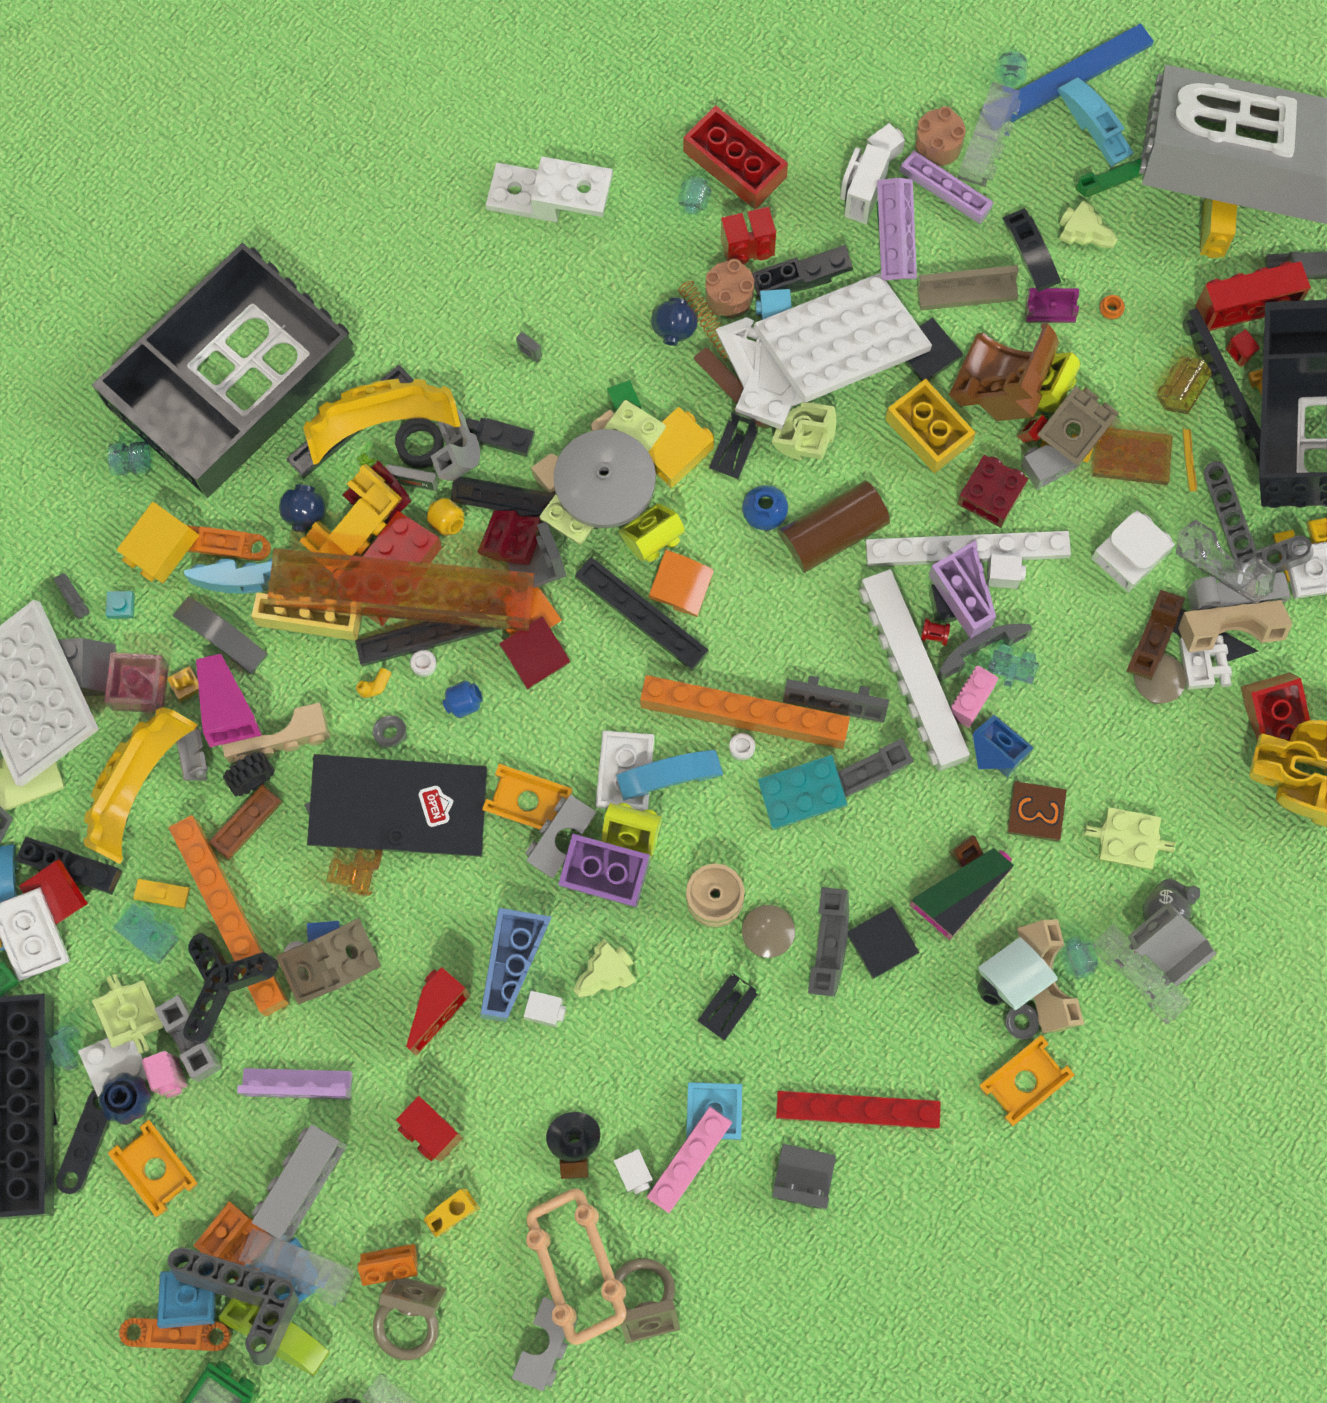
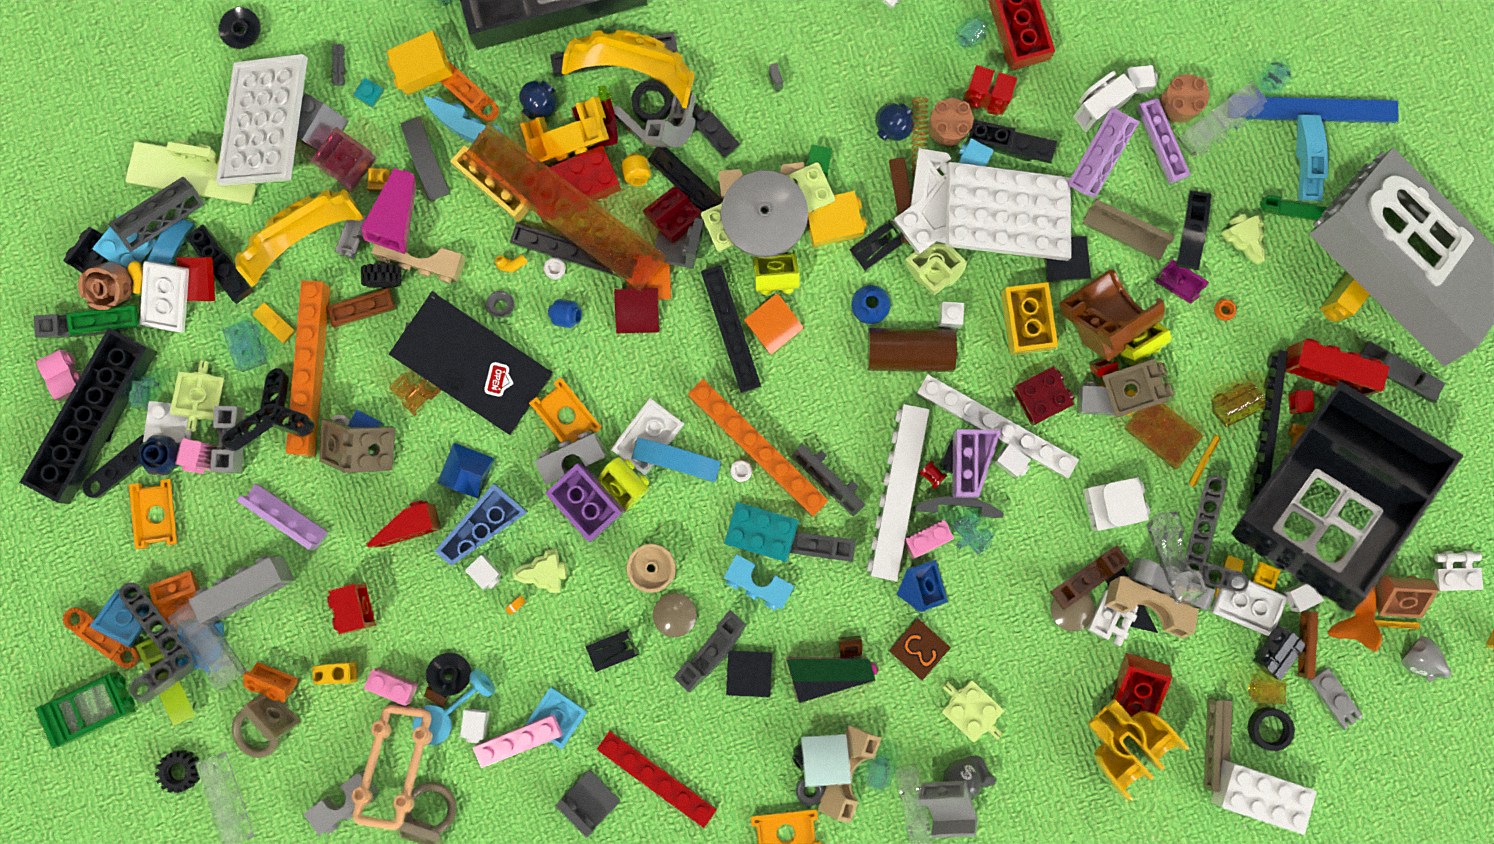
camera: 25 degrees right, 10 degrees up
none -> bright pink brick [364,667,418,706]
none -> medium azure piece [413,668,496,745]
none -> blue slope [437,443,494,498]
none -> light orange tile [504,595,526,615]
none -> medium azure arch [724,554,794,611]
none -> white brick [938,302,964,329]

